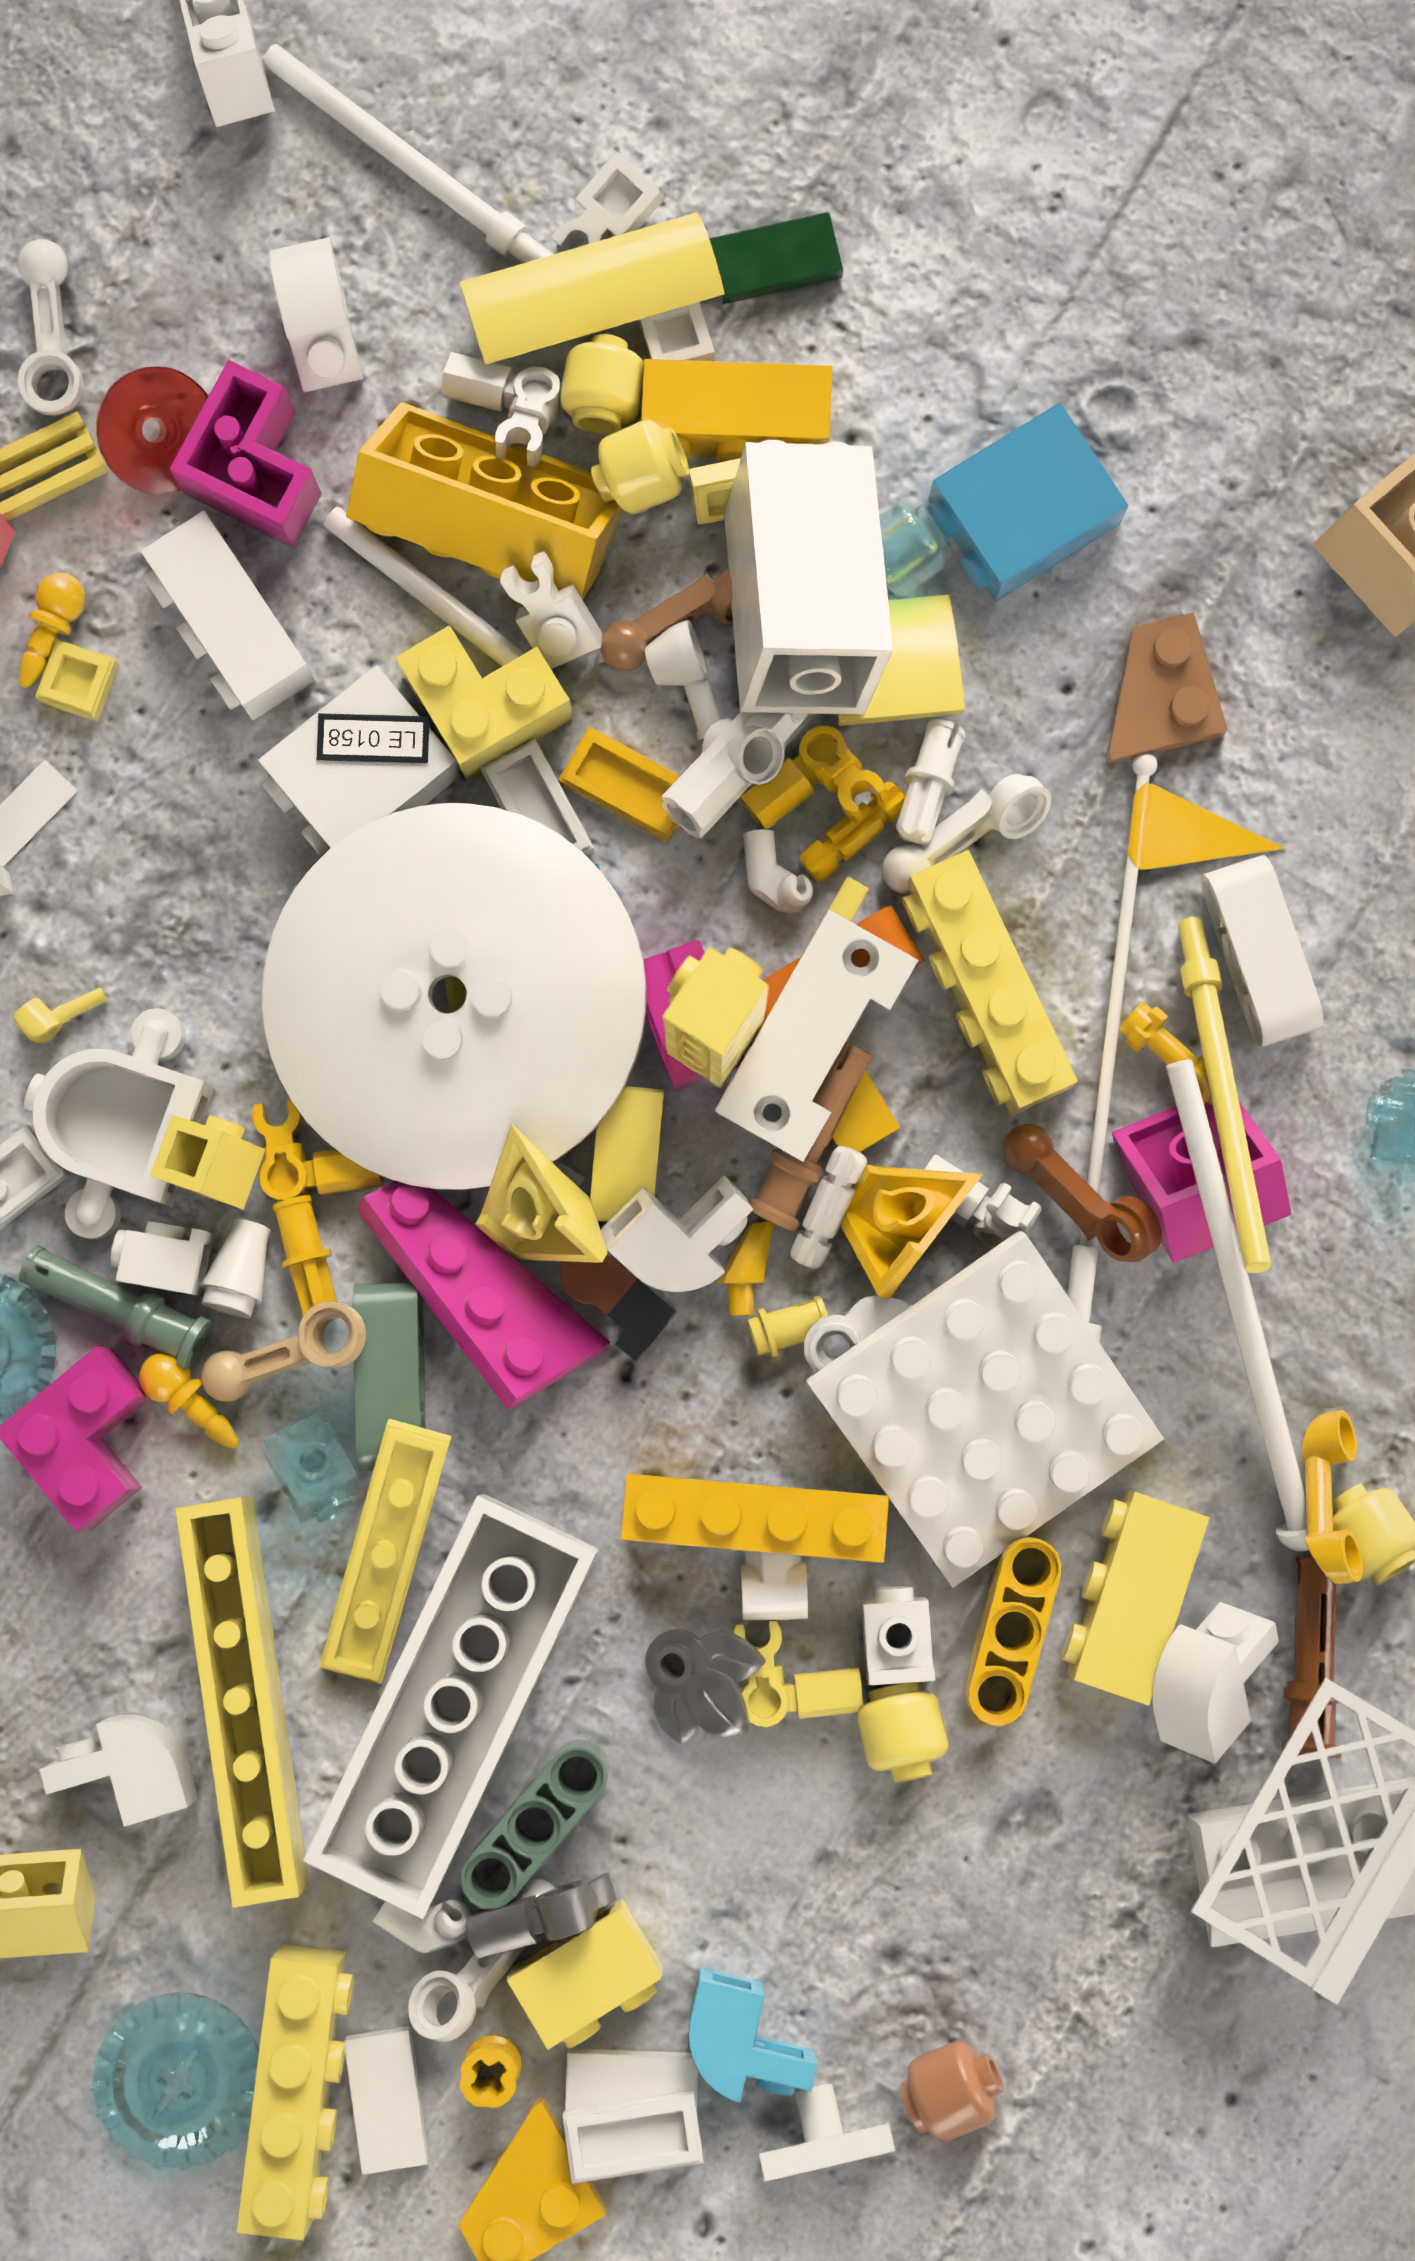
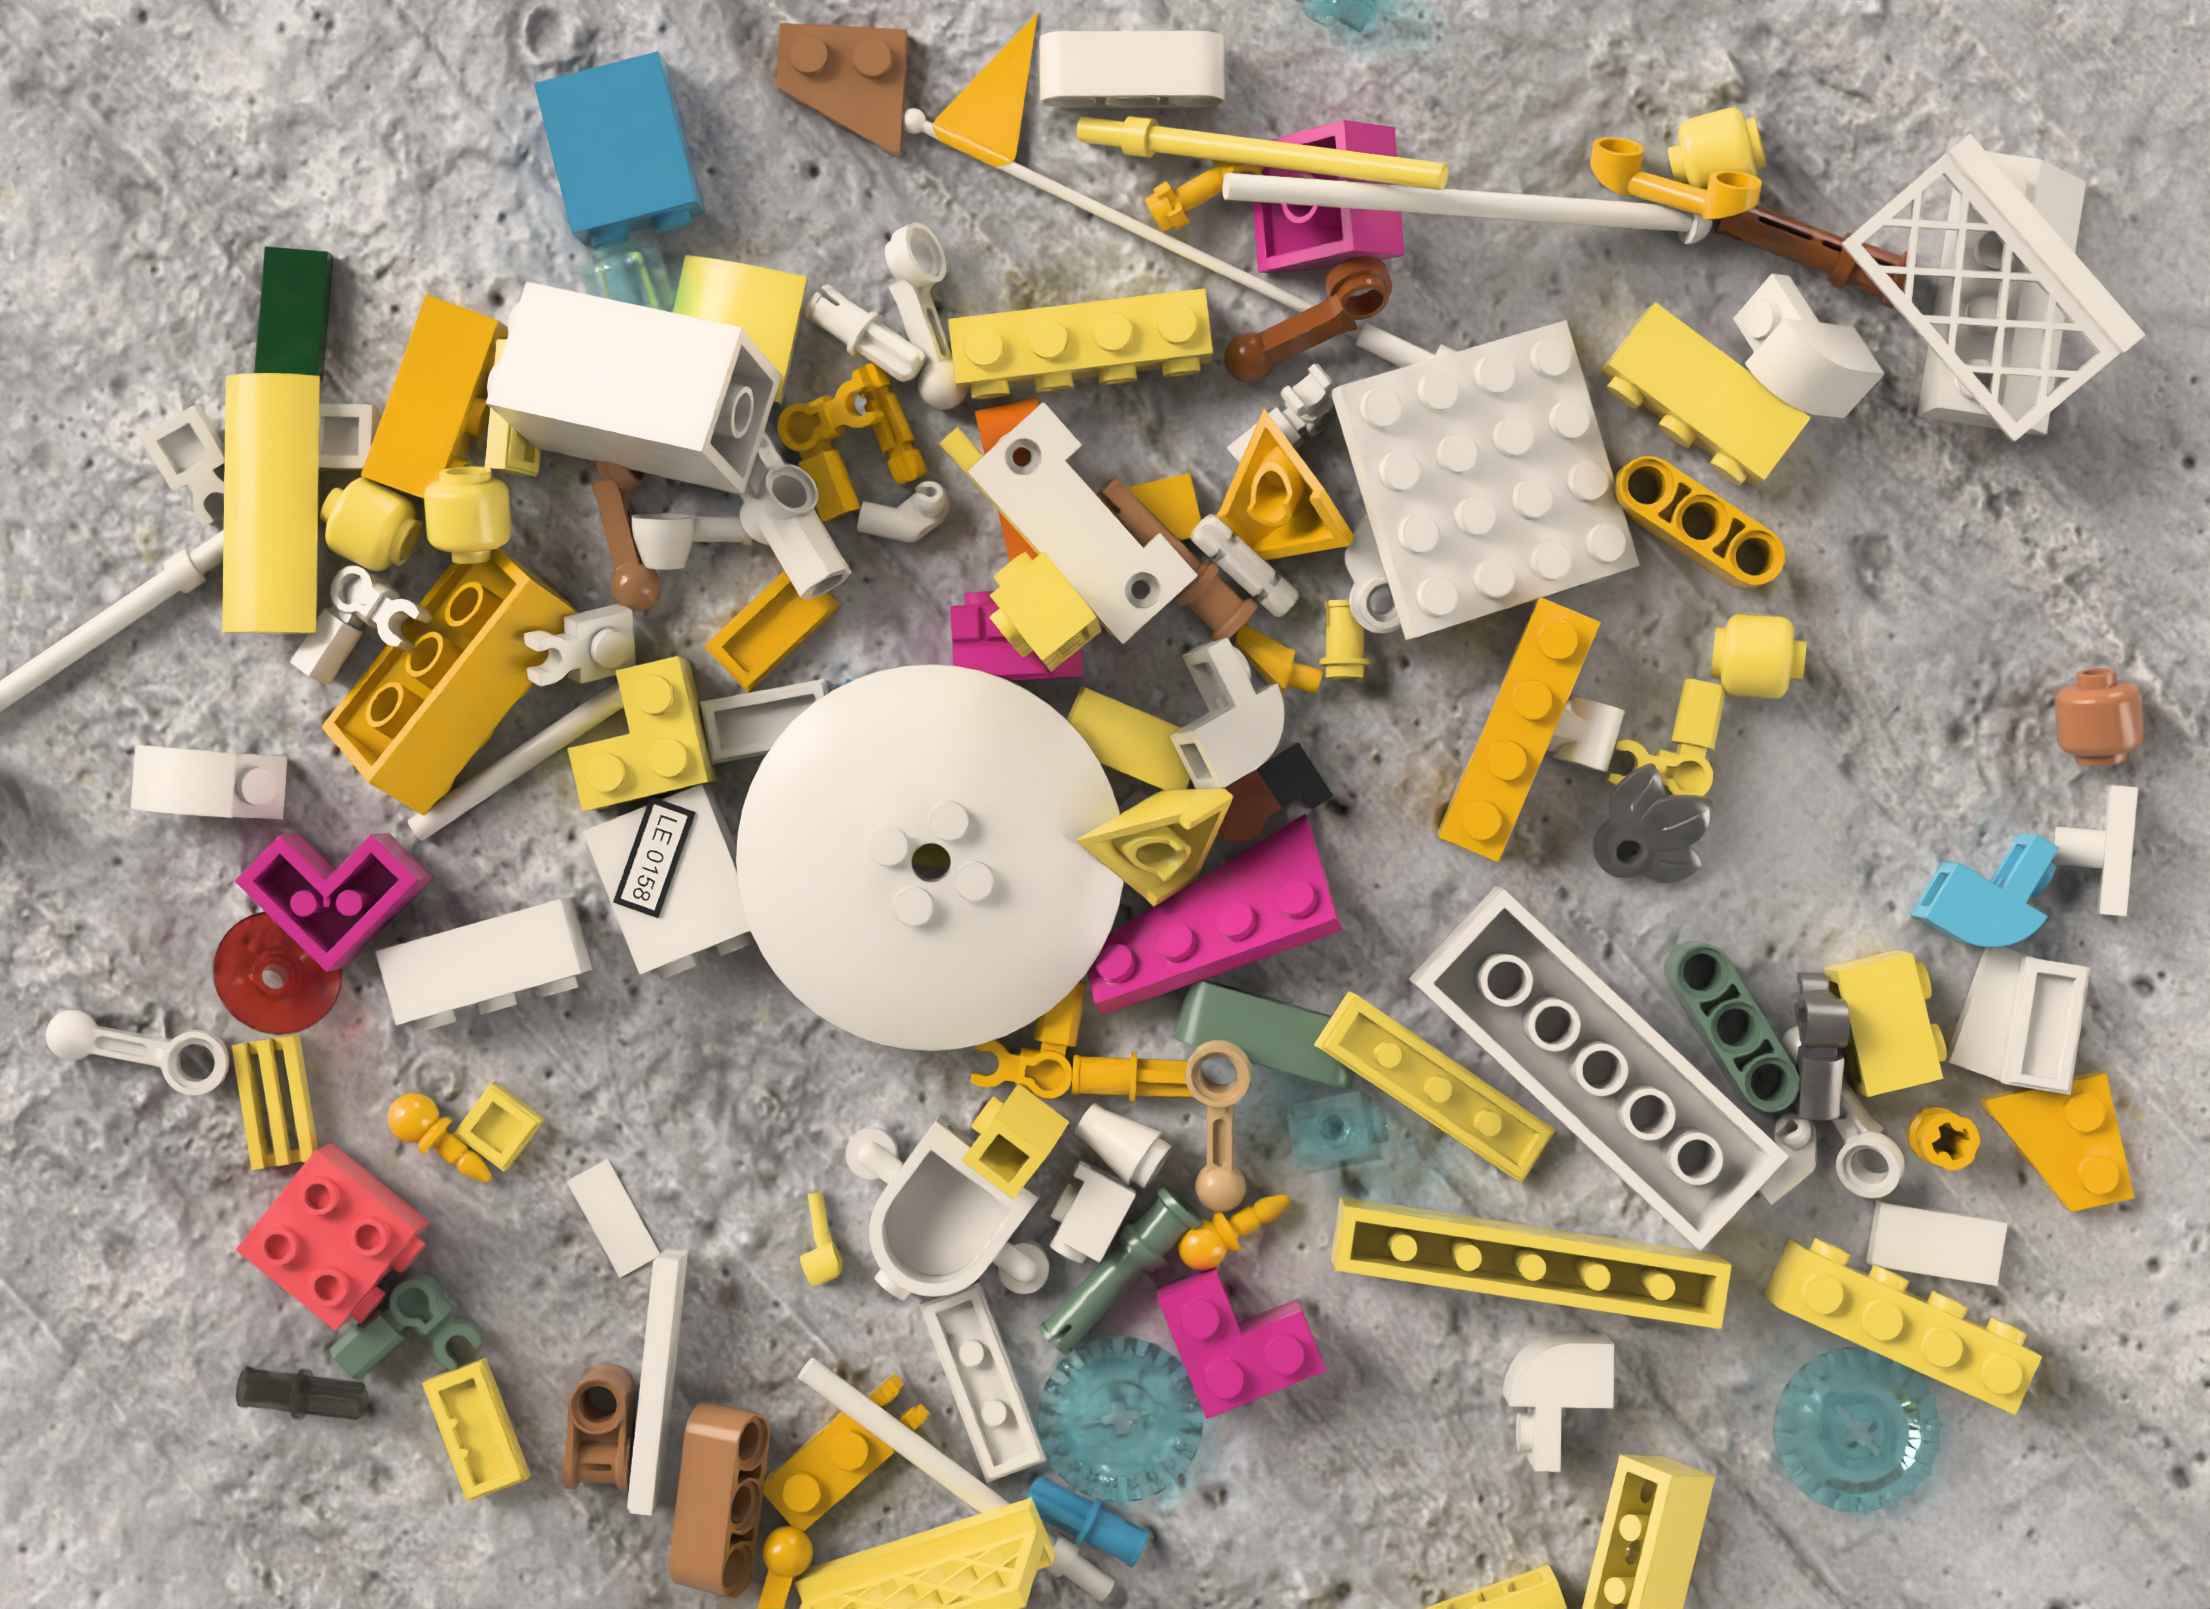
camera: 75 degrees left, 5 degrees up
white brick [861,1586,935,1685] -> none

